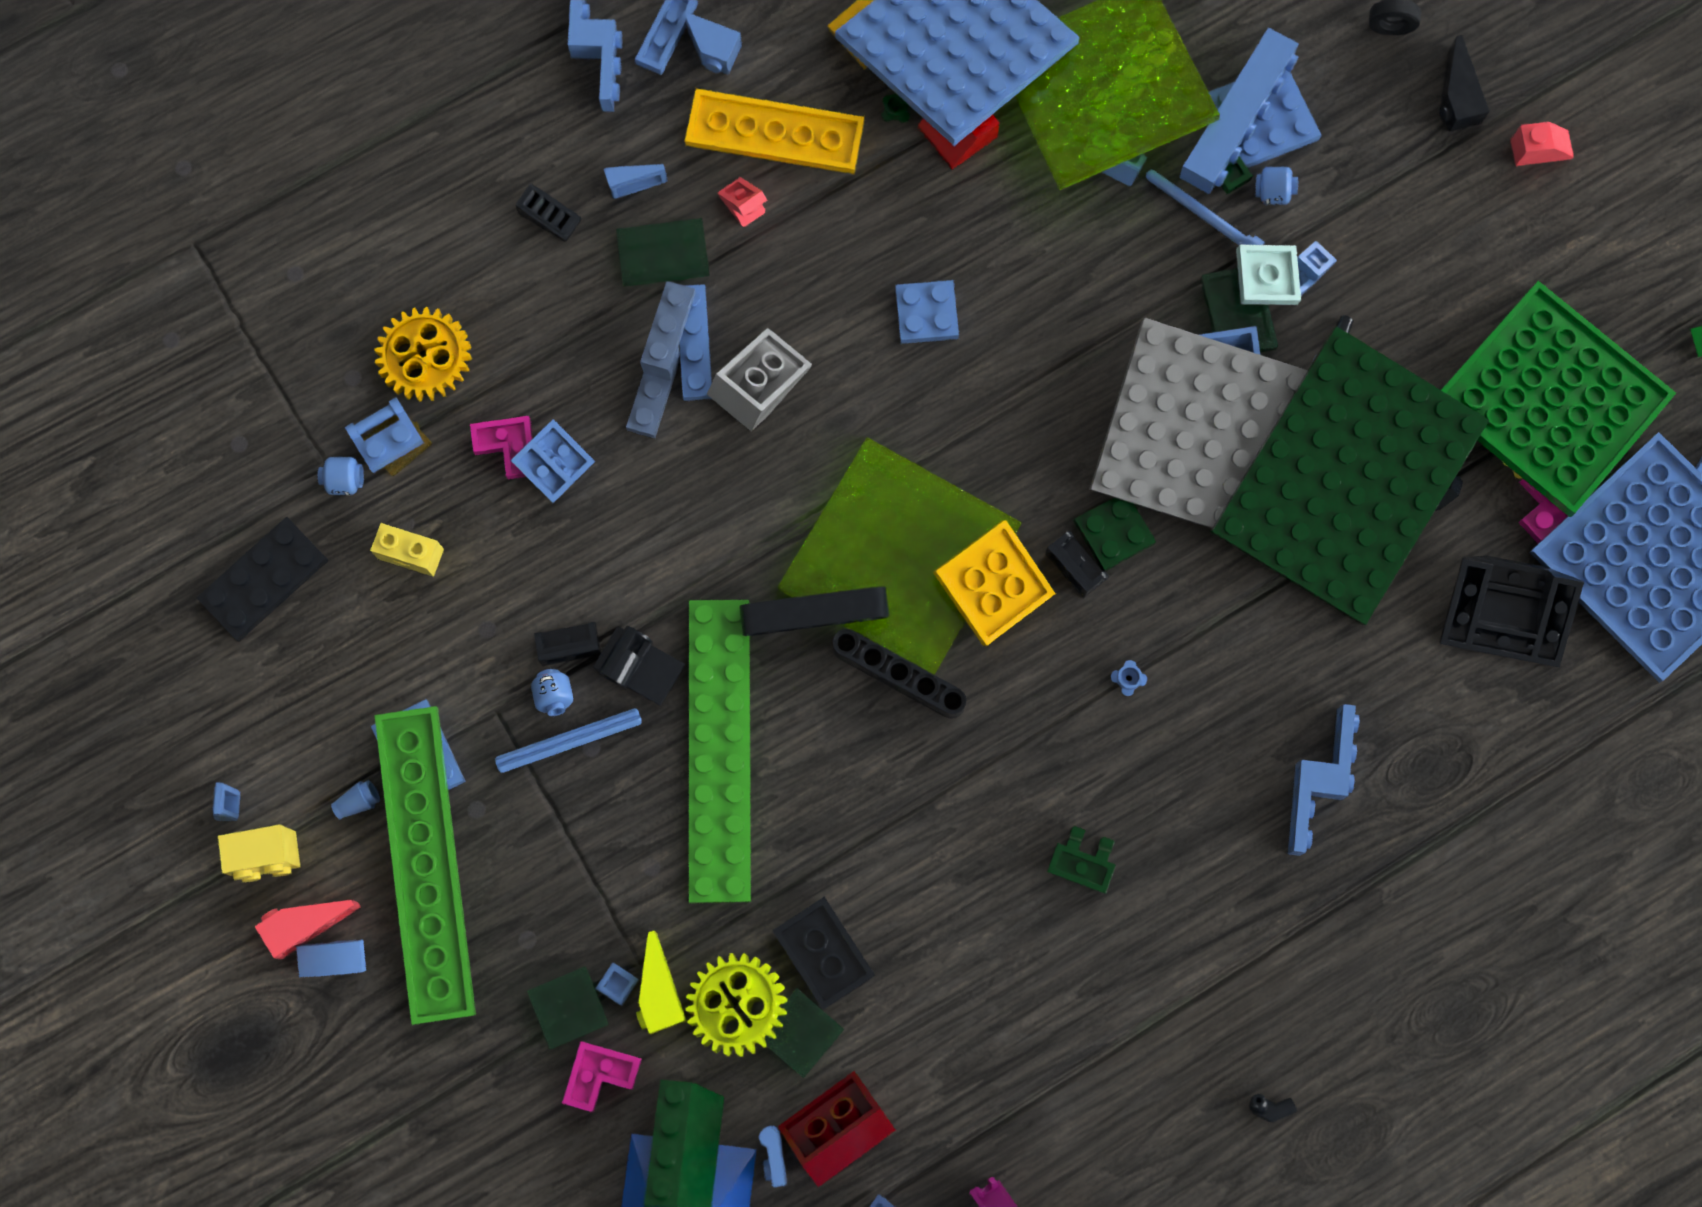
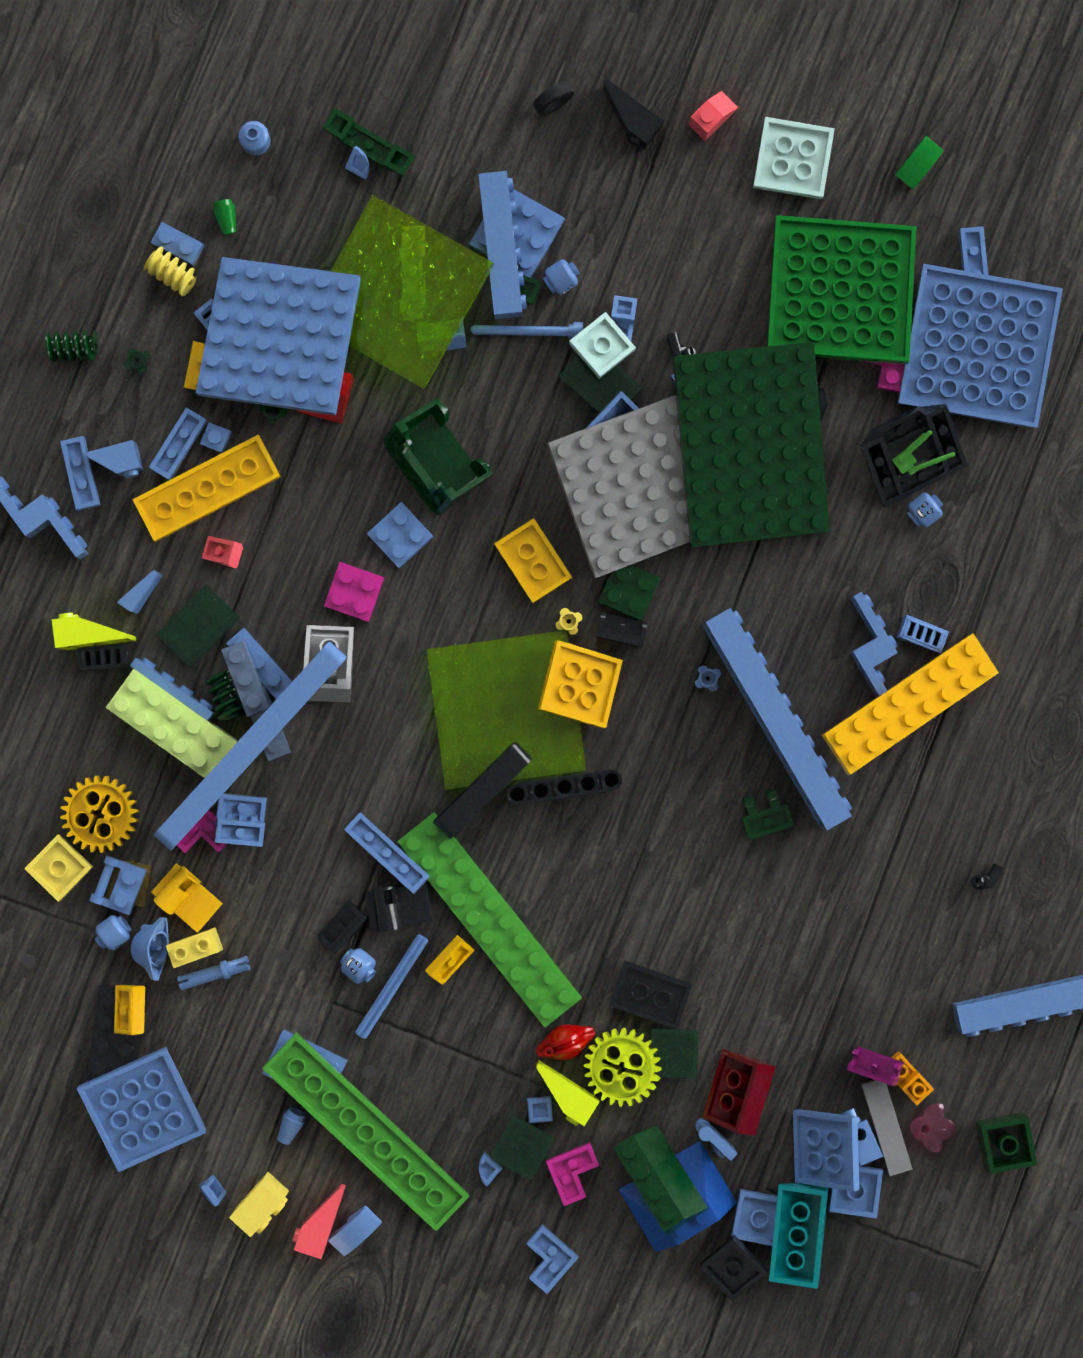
camera: 40 degrees left, 10 degrees up
none -> light yellow plate [25,834,93,902]
none -> neon yellow slope [52,613,136,650]
none -> medium blue plate [77,1047,207,1172]
none -> yellowish green brick [106,669,238,778]
none -> yellow slope [114,985,145,1035]
none -> medium blue plate [130,657,216,721]
none -> medium blue hat [131,917,169,981]
none -> medium blue plate [149,407,207,480]
none -> yellow piece [151,863,223,933]
none -> medium blue beam [153,641,347,851]
none -> medium blue pin [177,956,251,991]
none -> medium blue plate [200,422,232,453]
none -> dark green piece [205,669,246,721]
none -> dark pink plate [324,562,385,622]
none -> medium blue plate [344,812,430,894]
none -> dark green windscreen [384,398,493,515]
none -> yellow plate [425,935,475,985]
none -> medium blue tile [479,1151,503,1186]
none -> yellow plate [494,518,572,603]
none -> medium blue plate [527,1224,578,1294]
none -> red hat [535,1024,596,1060]
none -> light yellow plate [556,608,582,635]
none -> medium blue brick [702,608,852,830]
none -> light aqua plate [753,117,835,200]
none -> yellow plate [822,634,999,775]
none -> bright green plant [892,430,955,475]
none -> medium blue slope [896,615,949,654]
none -> medium blue head [907,492,943,528]

